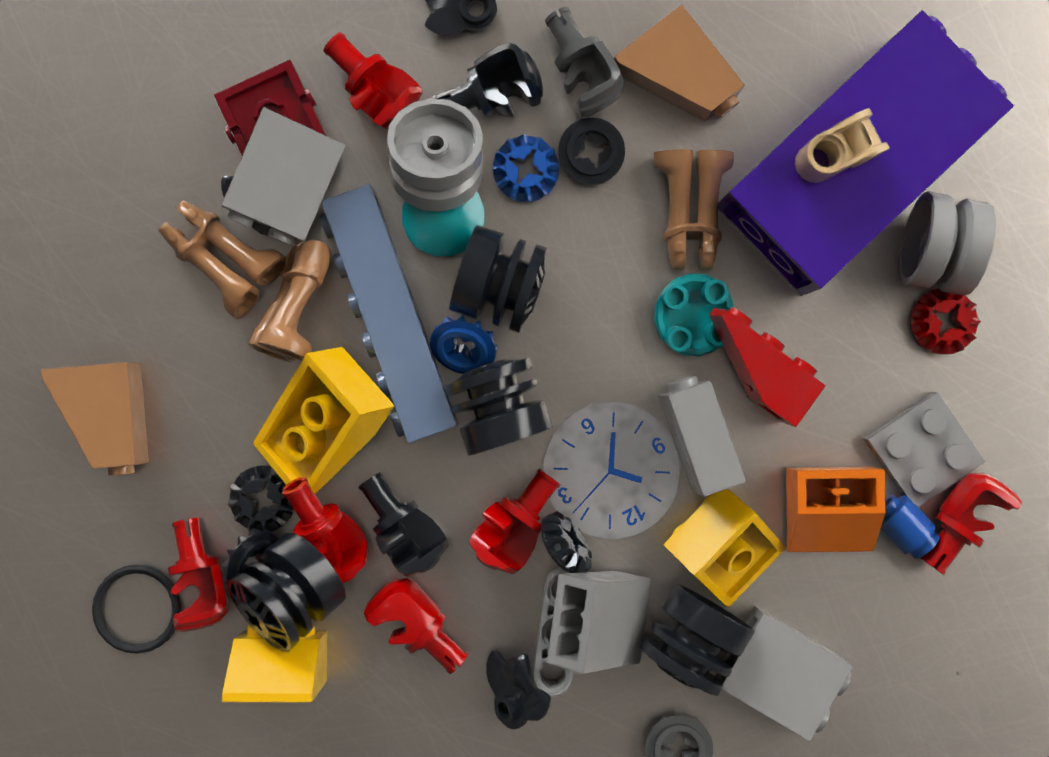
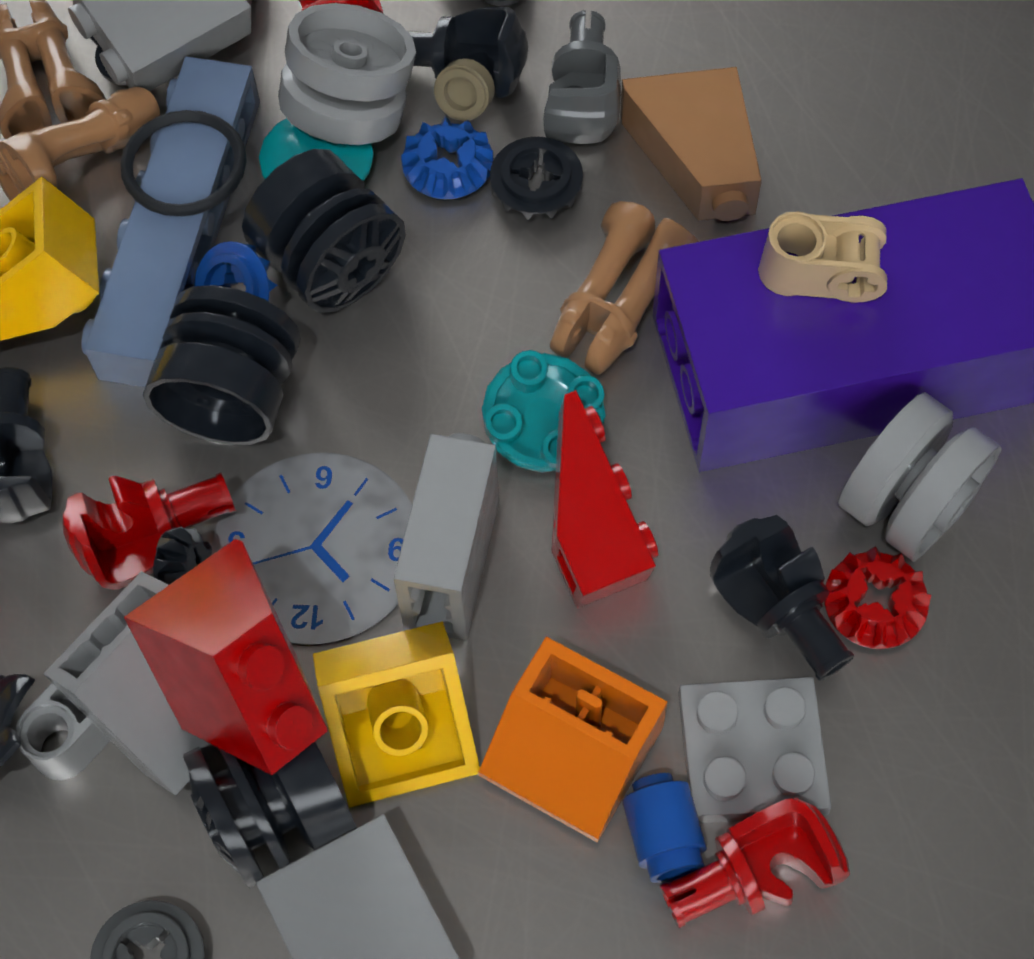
camera: 30 degrees right, 25 degrees down
none -> black tyre [120,110,247,216]
none -> red slope [124,539,328,775]
none -> dark tan tile [434,59,495,121]
none -> black piece [710,515,854,681]

